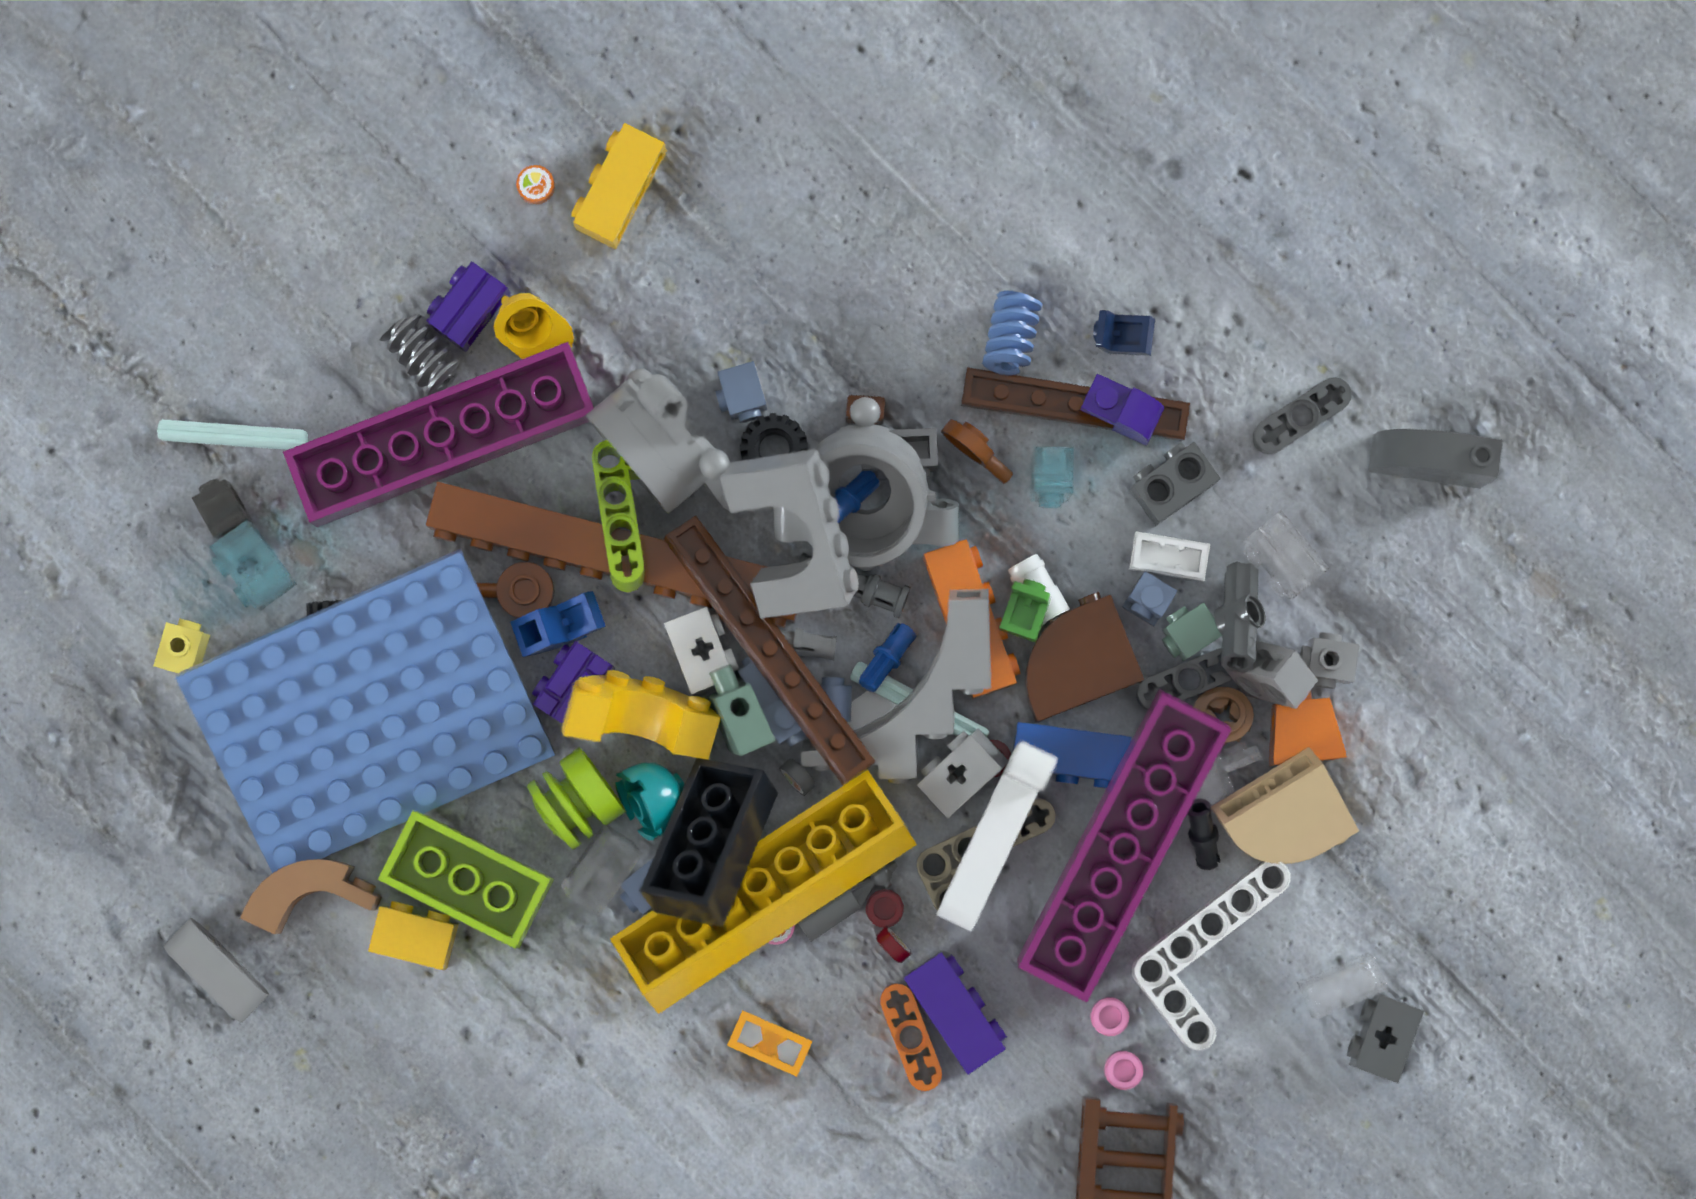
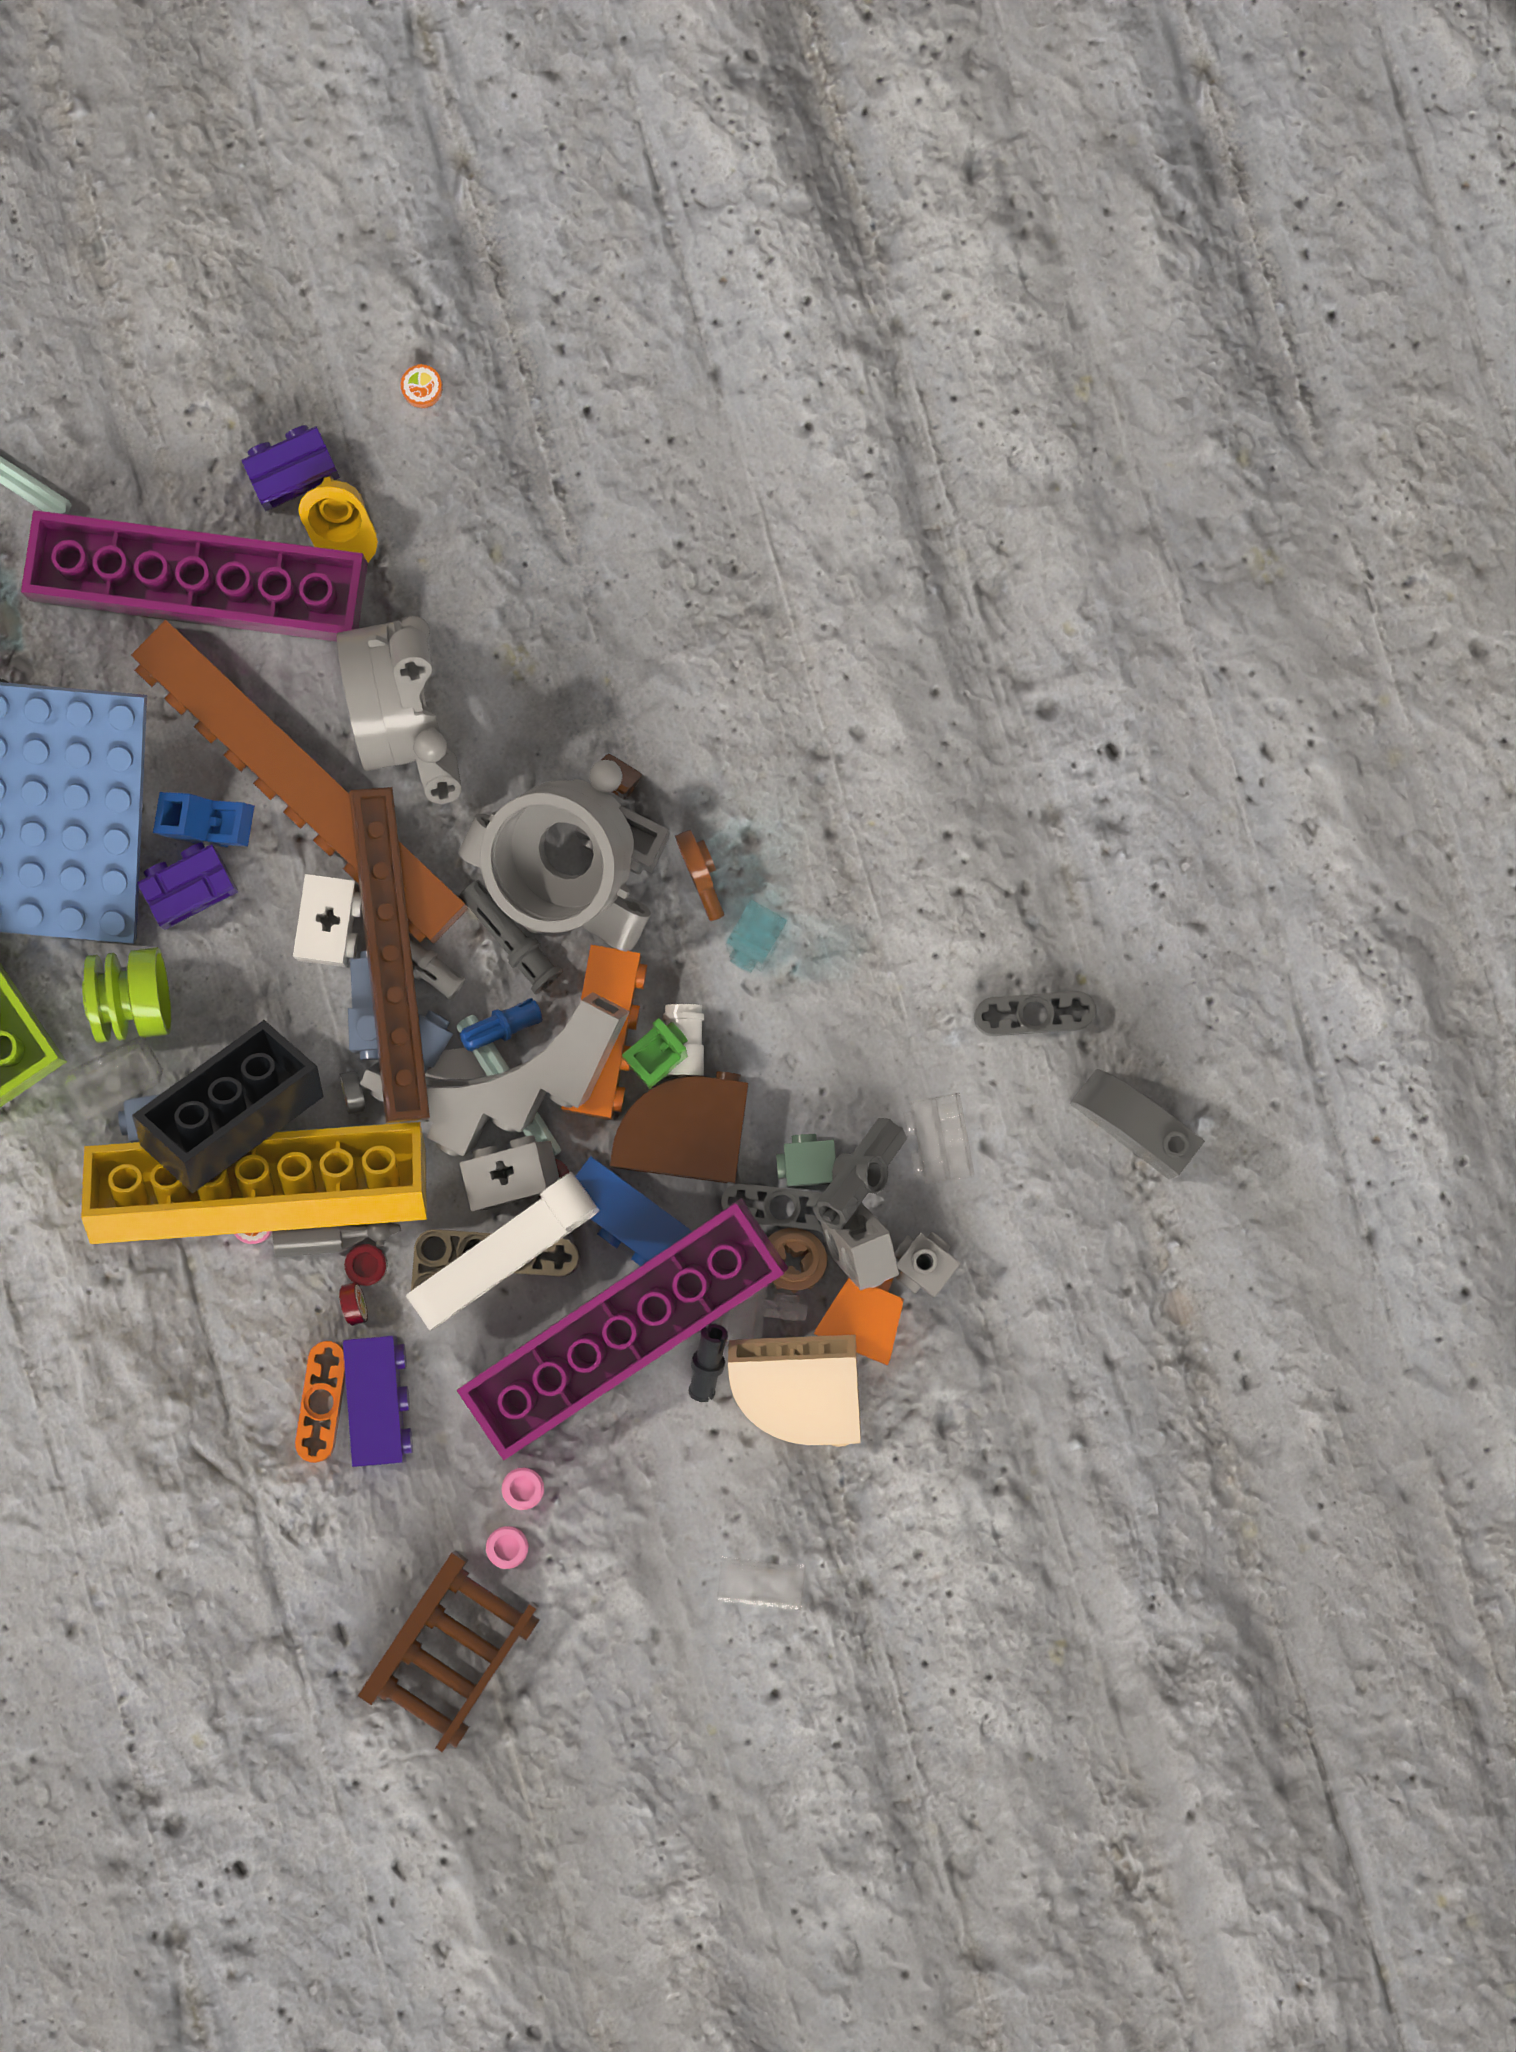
camera: 30 degrees right, 0 degrees up
flat silver piece [379,313,460,396] -> none
dark orange piece [477,562,555,618] -> none
yellow brick [561,670,721,760] -> none
yellow brick [571,123,667,250] -> none
lime beam [592,440,645,592] -> none
teal cylinder [615,763,685,841] -> none
sand green torso [708,664,775,756] -> none
sand blue brick [715,361,767,423] -> none
light grey arch [720,449,859,618] -> none
light orange piece [727,1010,813,1077] -> none
black tyre [740,413,808,461] -> none
blue axle [834,470,880,524] -> none
reddish brown tile [961,367,1190,441] -> none
medium blue piece [982,291,1042,376] -> none
dark purple brick [1080,373,1164,446] -> none
dark blue bracket [1093,310,1155,356] -> none
sand blue brick [1122,571,1177,627] -> none
dark grey brick [1129,442,1221,526] -> none
white plate [1129,531,1210,582] -> none
white beam [1131,862,1291,1050] -> none
dark grey brick [1347,993,1424,1083] -> none

